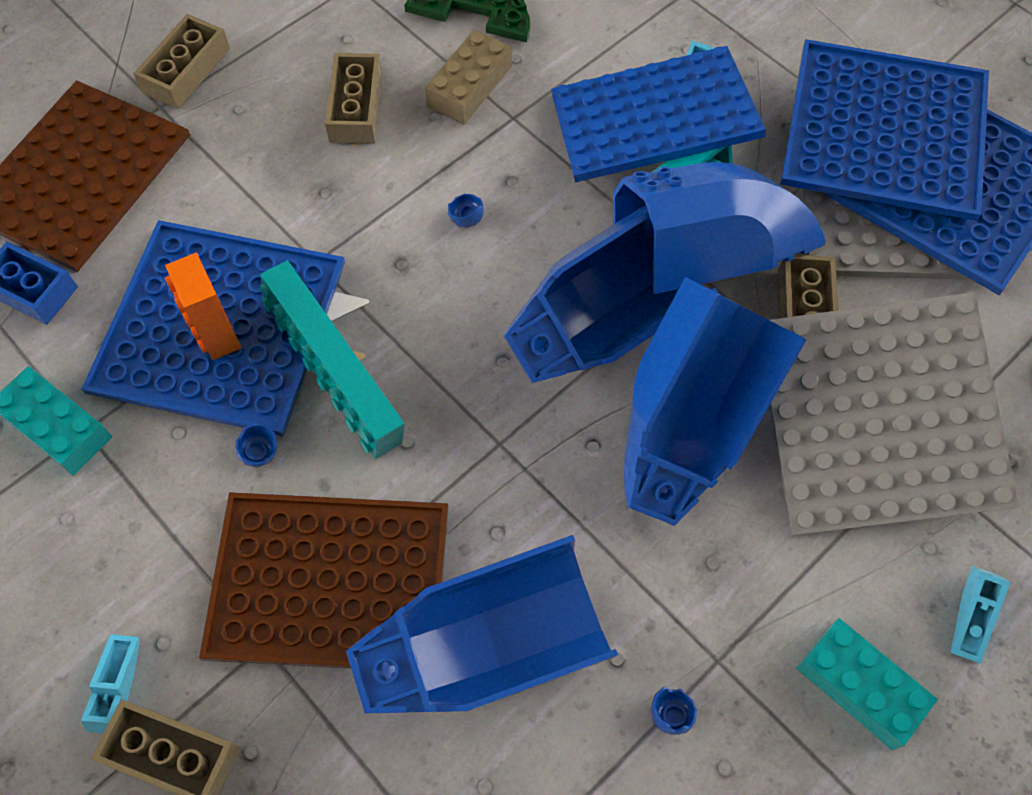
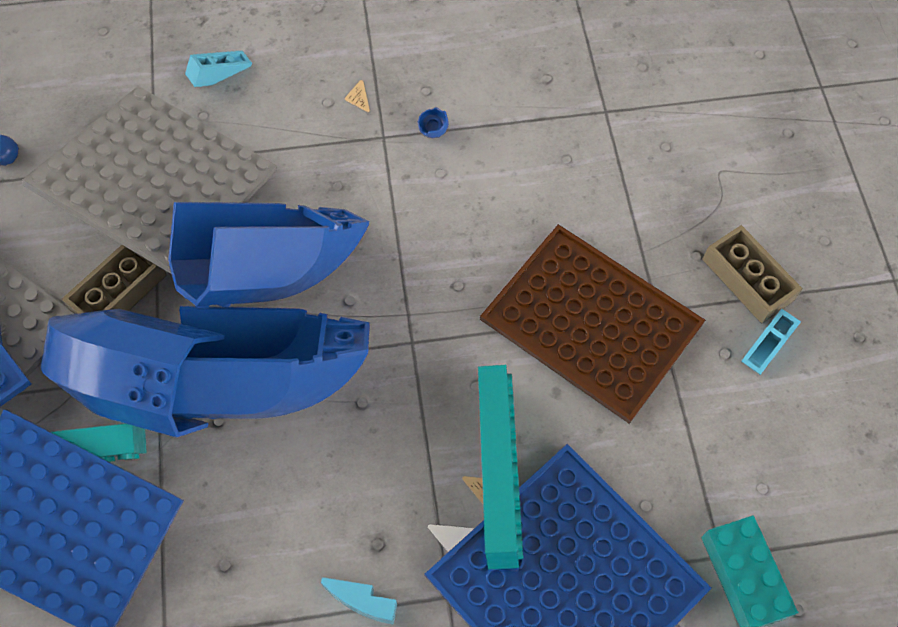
camera: 145 degrees left, 0 degrees up
orange brick [165,252,242,360] -> none
blue hair [235,423,278,468] -> none
blue windscreen [346,535,618,714] -> none
blue hair [447,193,484,228] -> none
teal brick [796,618,938,750] -> none
none -> medium azure slope [321,577,397,625]
none -> tan sticker [345,80,370,112]

